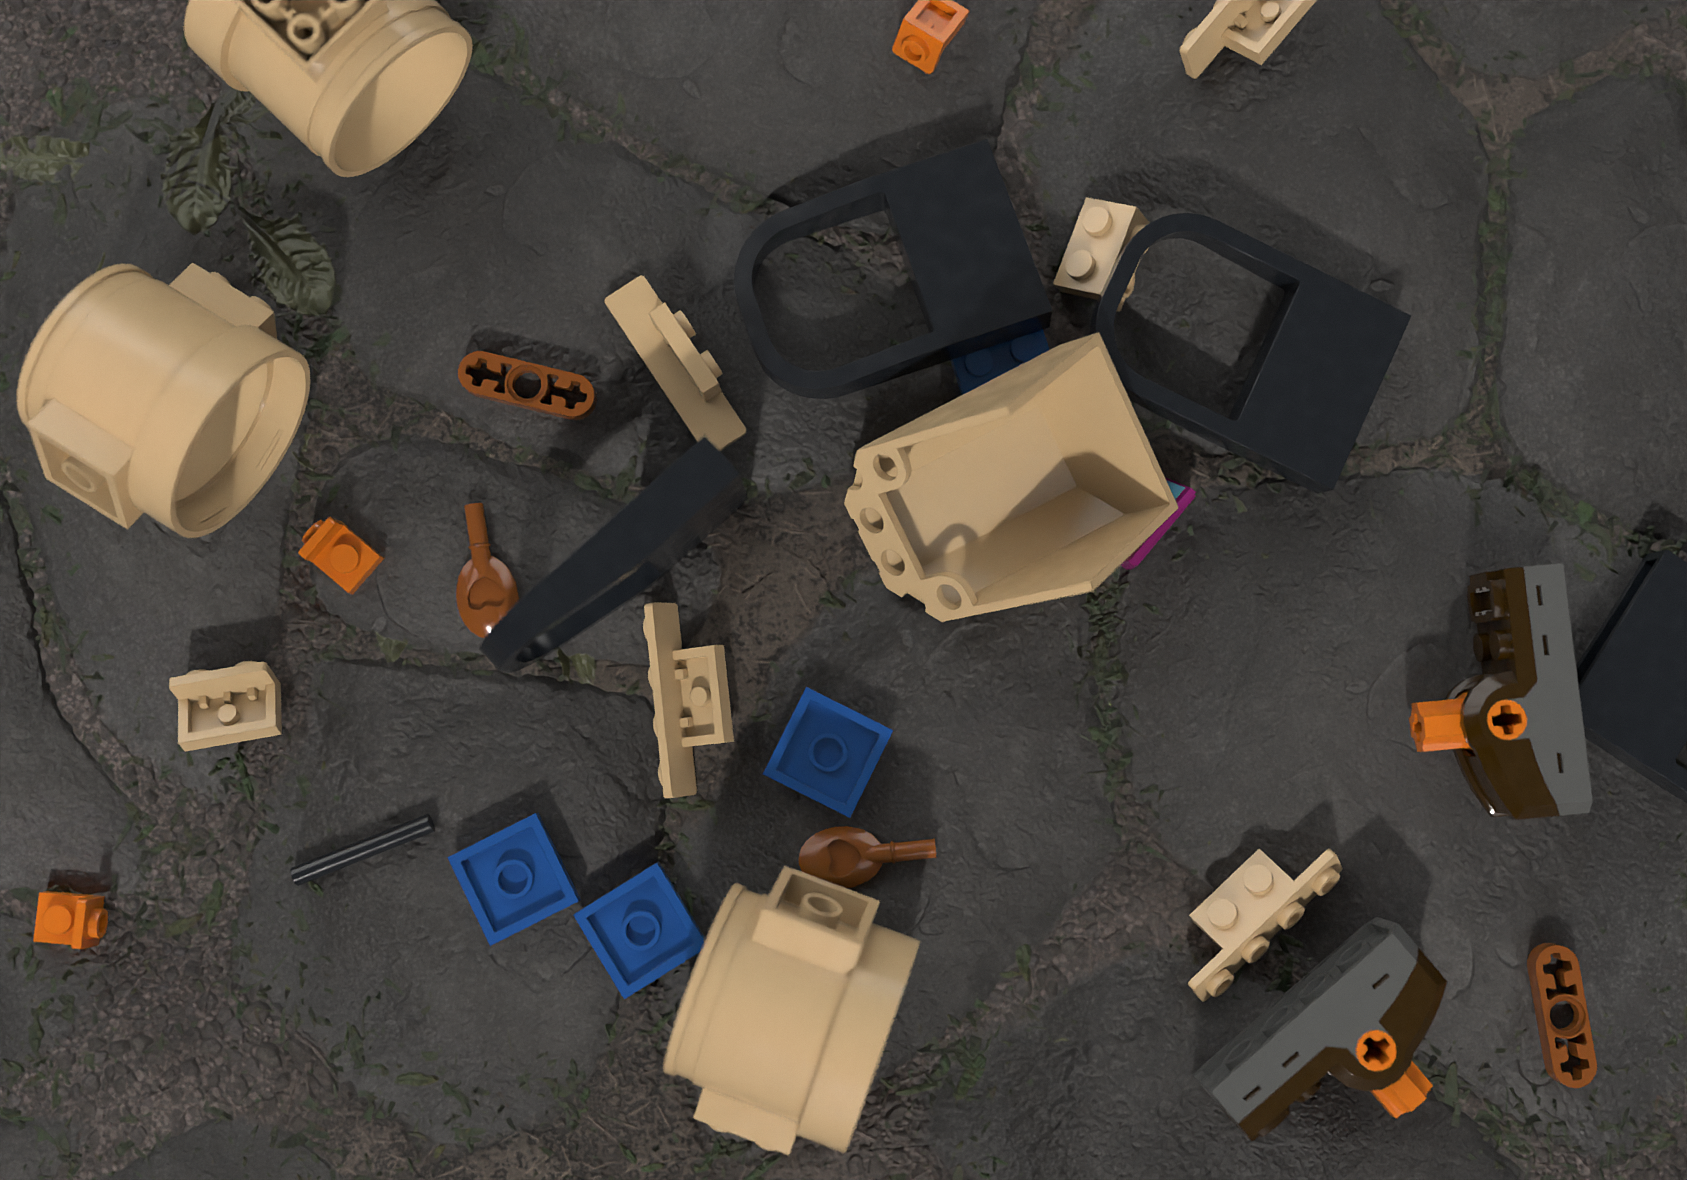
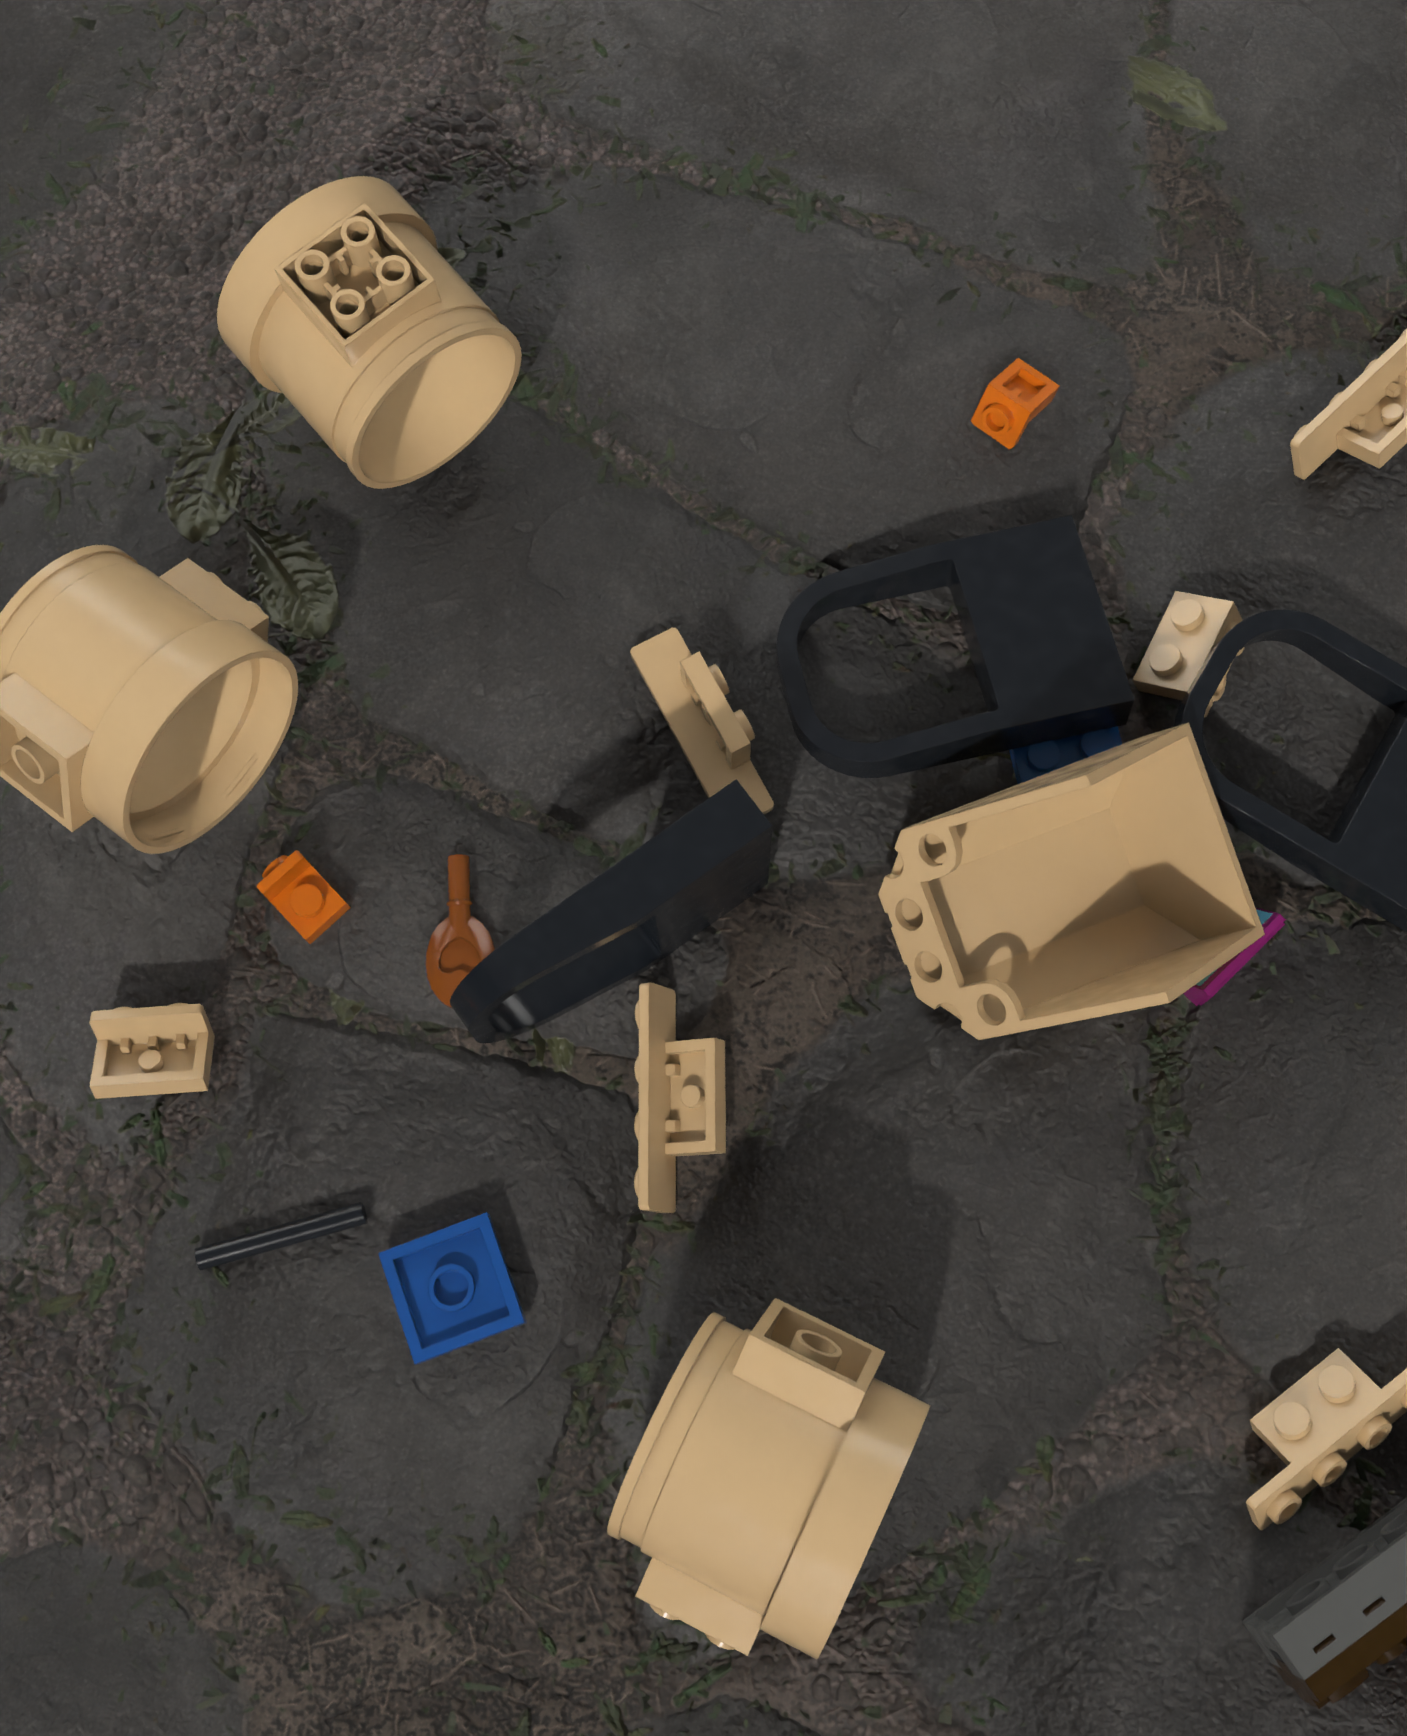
camera: 15 degrees right, 10 degrees down
dark orange beam [458,351,597,420] -> none
blue plate [573,861,706,999] -> none
blue plate [763,687,893,818] -> none
dark orange piece [799,826,937,888] -> none

